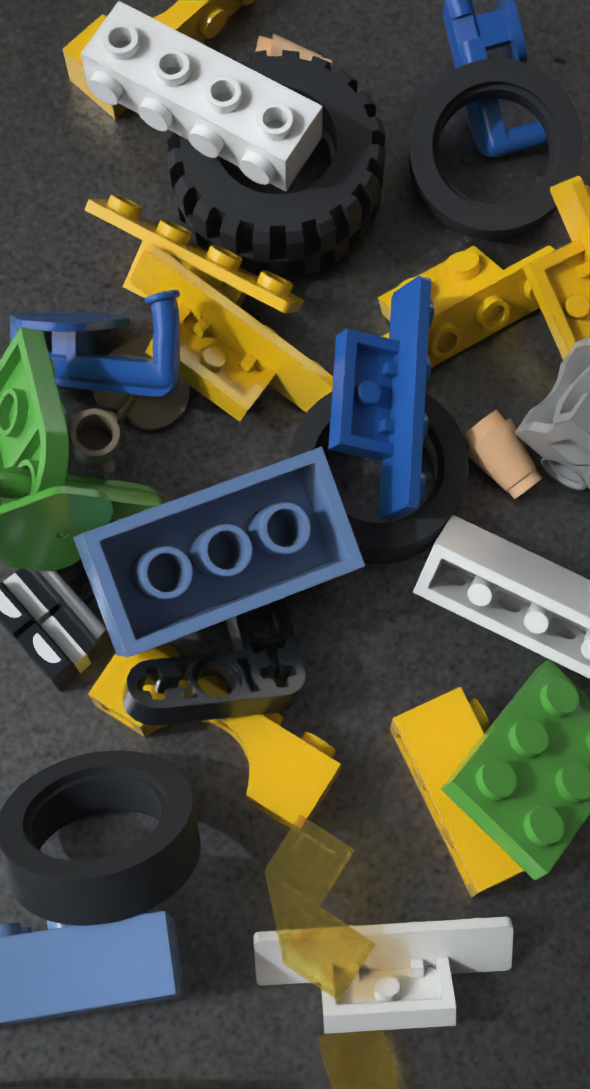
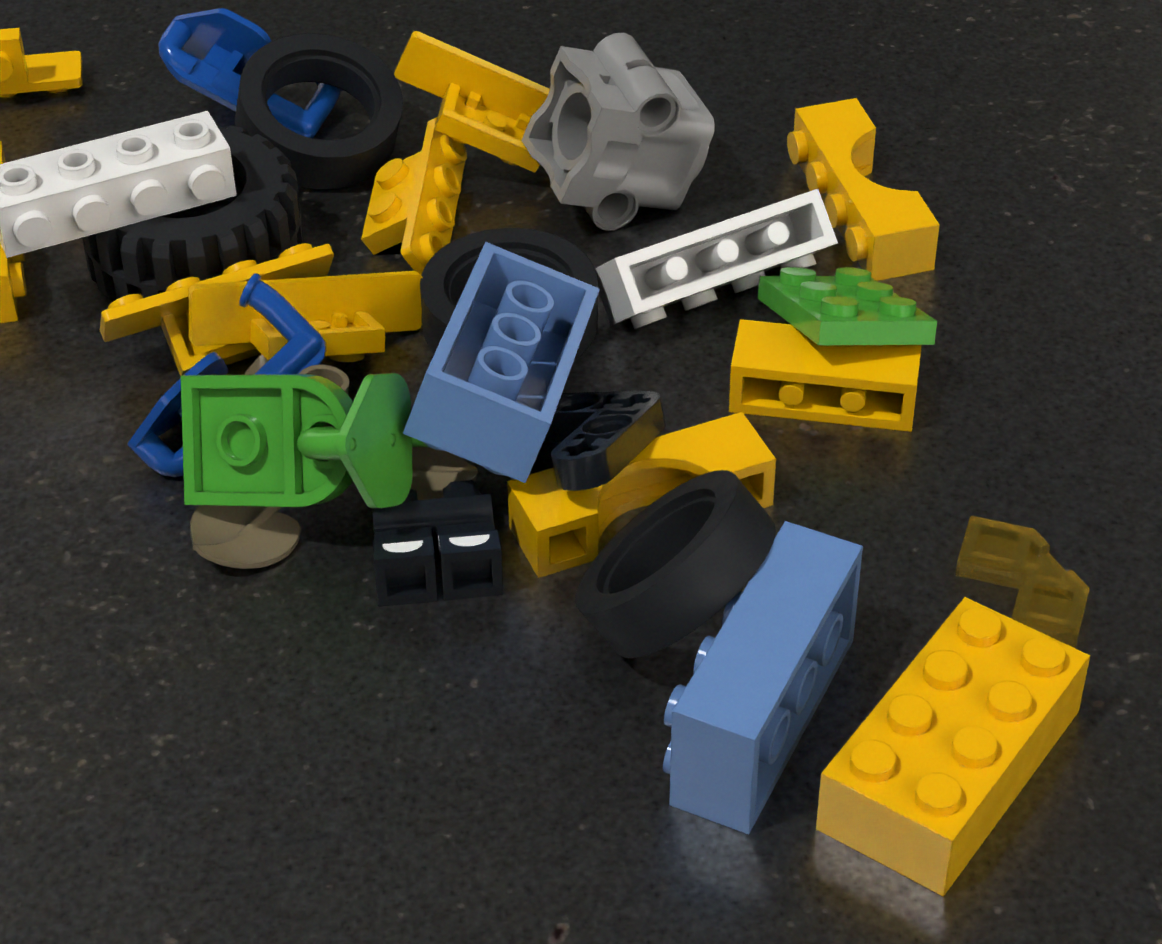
camera: 55 degrees left, 30 degrees down
white bracket [253,917,514,1034] -> none
clear yellow tile [265,814,375,1002] -> none
blue bracket [328,276,434,520] -> none
light nougat cone [463,410,542,500] -> none

